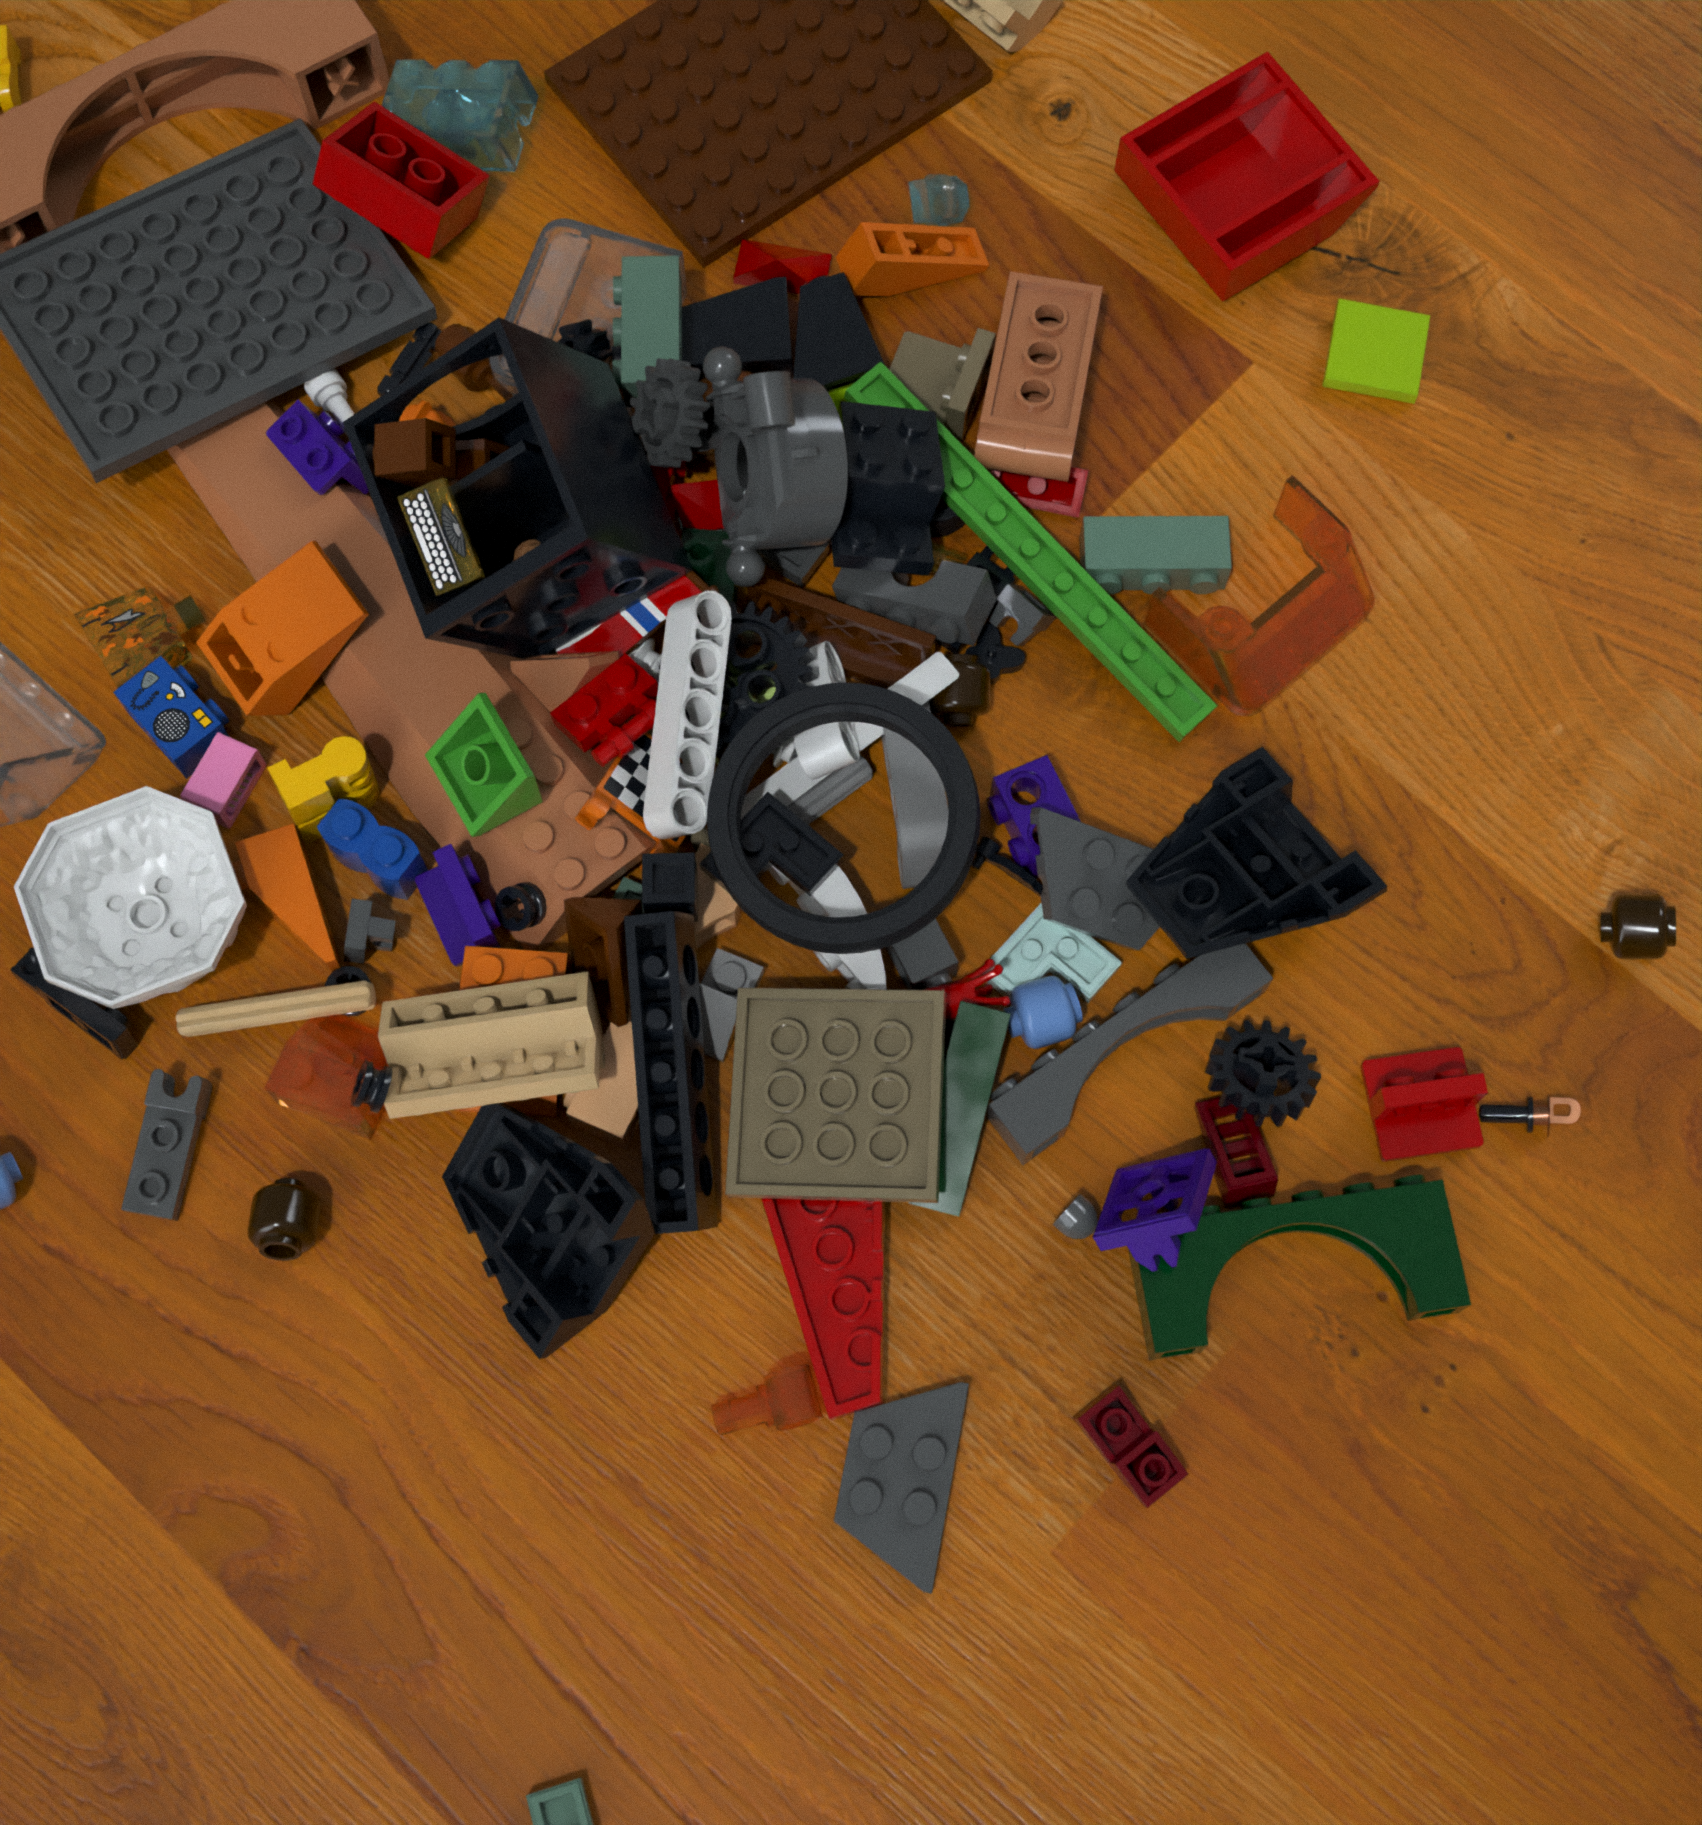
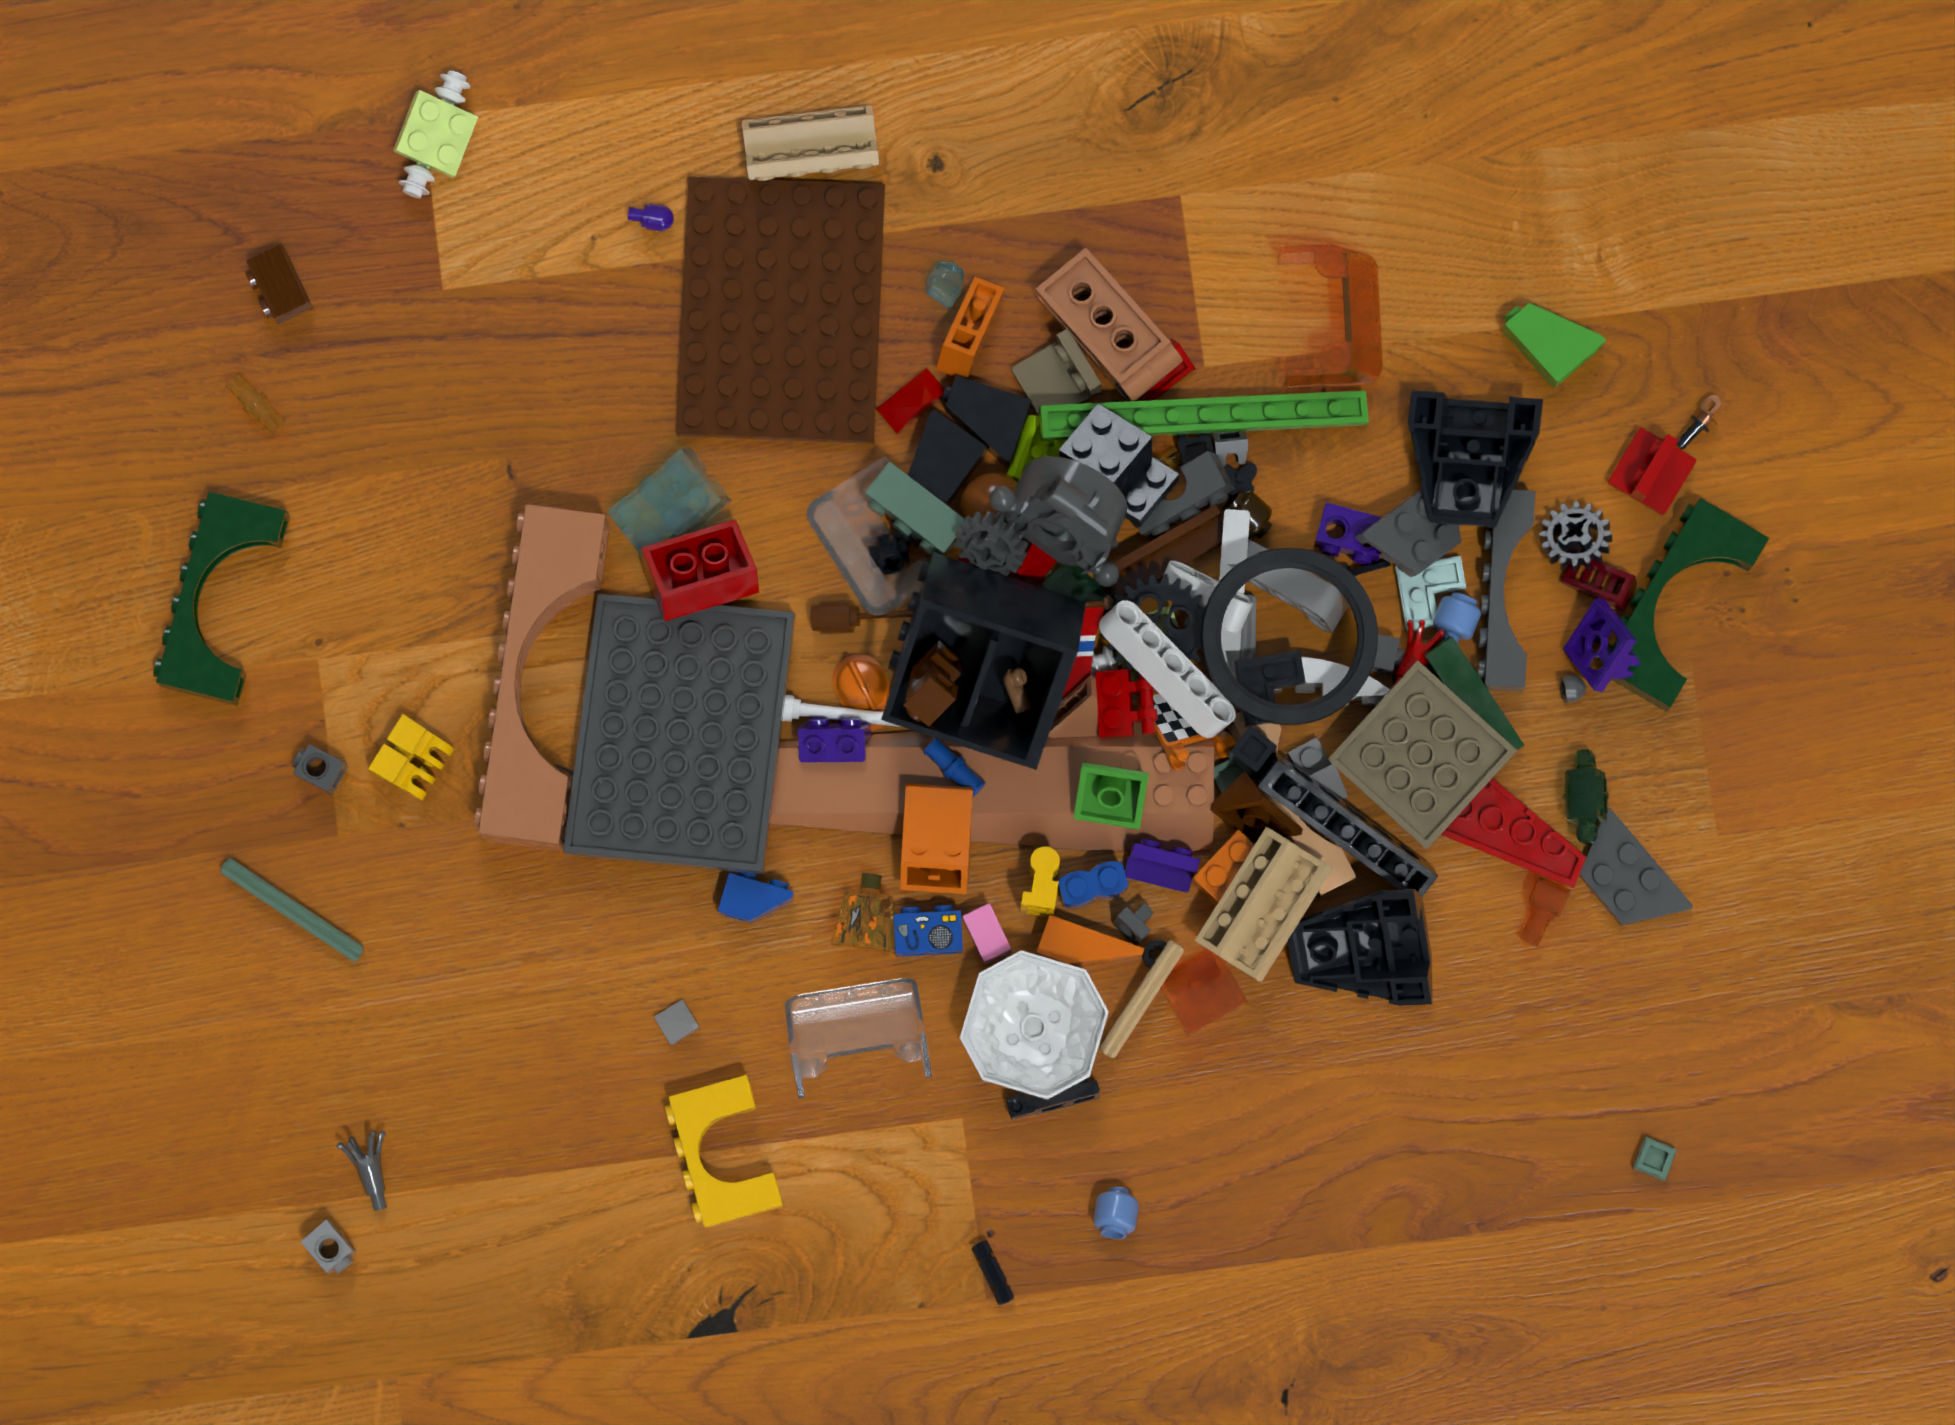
camera: 50 degrees left, 10 degrees up
dark grey plate [121,1069,212,1221] -> none
dark brown head [248,1178,321,1261] -> none
black bush [351,1060,393,1113] -> none
black axle [377,323,442,396] -> none
slope [397,477,486,596] -> none
black bush [495,882,547,931] -> none
dark red slope [1073,1384,1188,1508] -> none
sand green brick [1079,516,1232,595] -> none
red slope [1114,51,1380,302] -> none
lime tile [1322,298,1430,404] -> none
dark brown head [1601,894,1676,960] -> none
none -> blue slope [718,872,794,924]
none -> blue pin [923,738,986,797]
none -> bright green slope [1501,303,1607,389]
none -> clear green piece [1562,749,1609,844]

